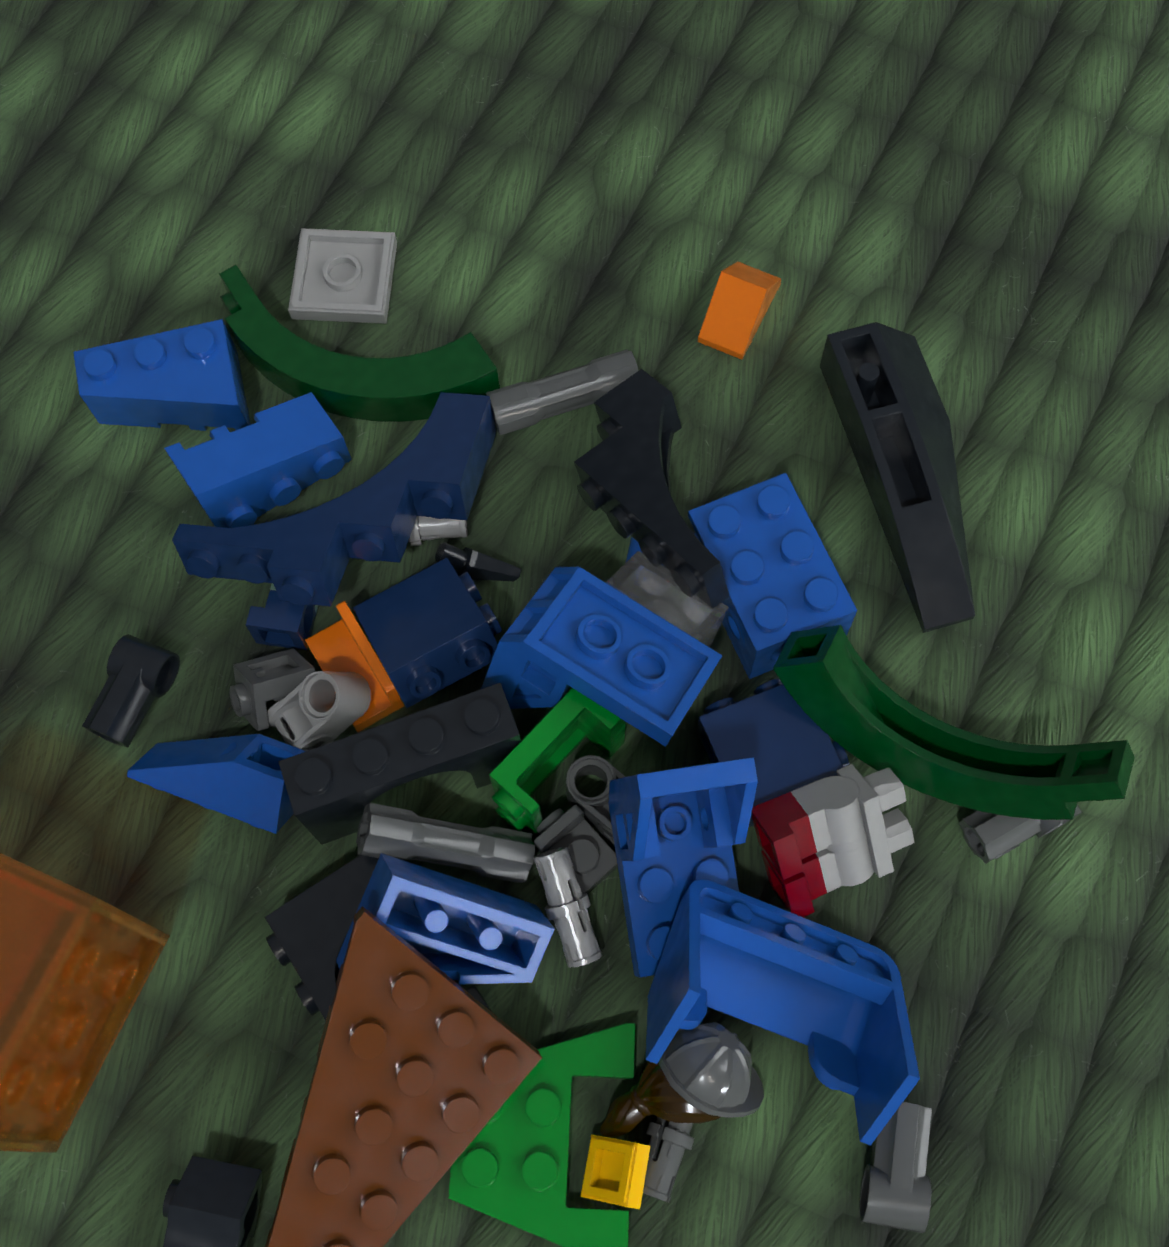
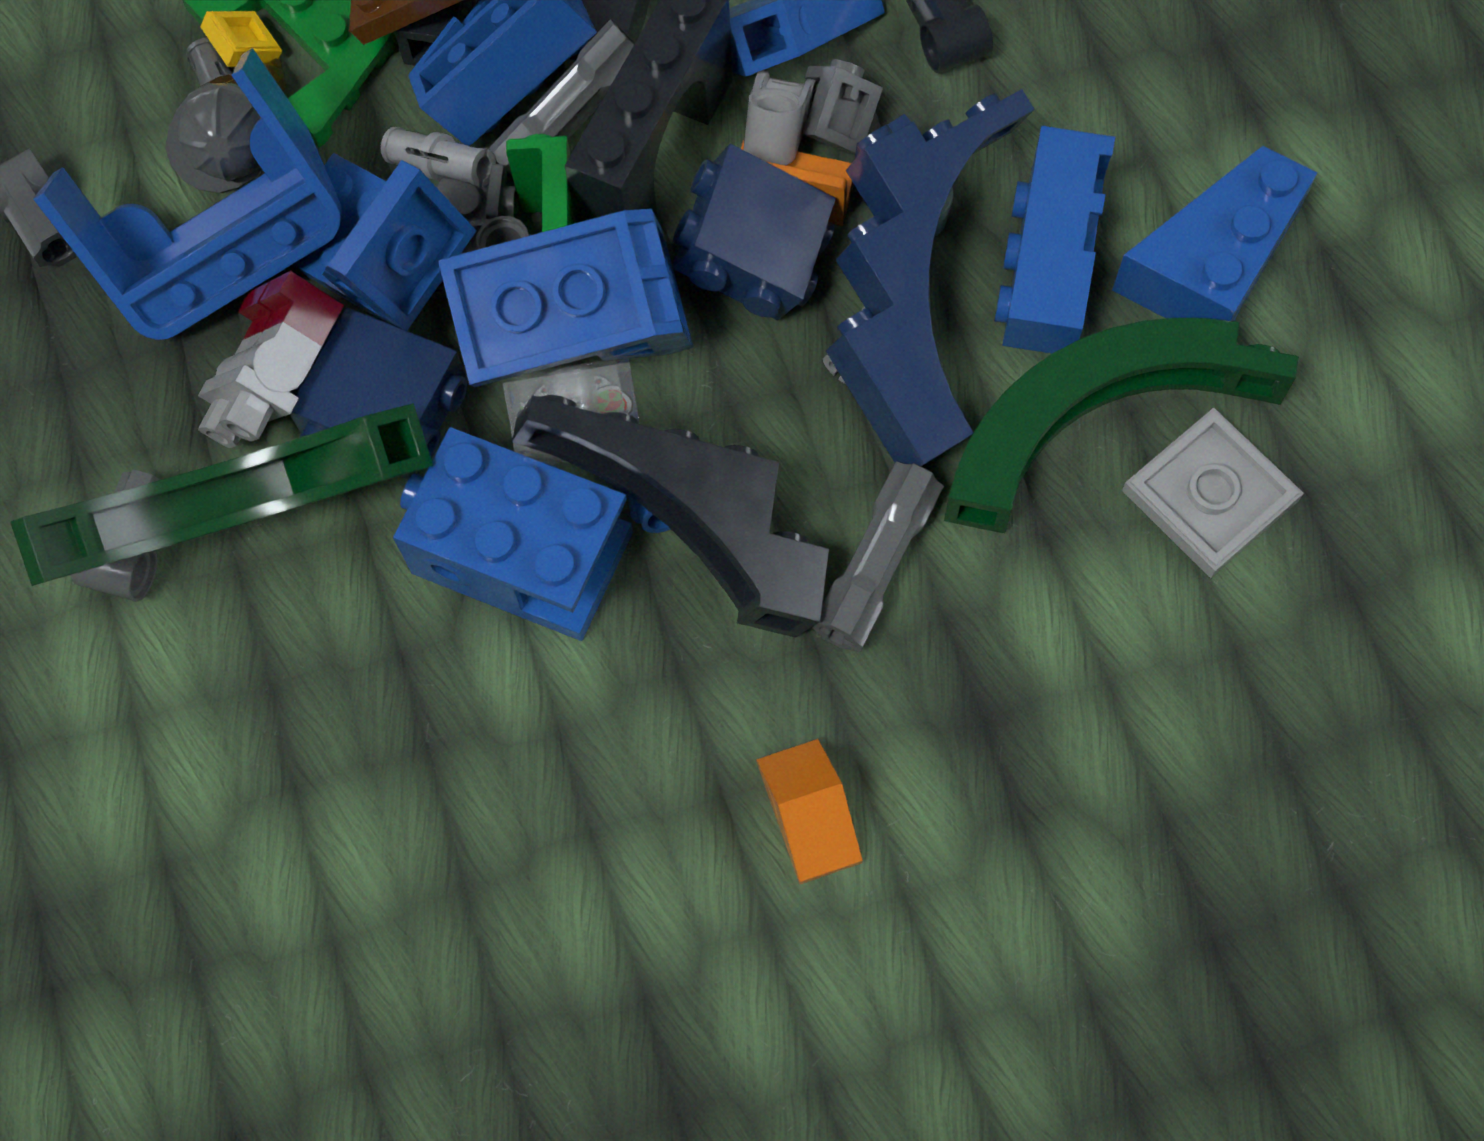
camera: 135 degrees right, 0 degrees up
black bar [435,542,521,582] -> none
black wedge [820,322,975,633] -> none

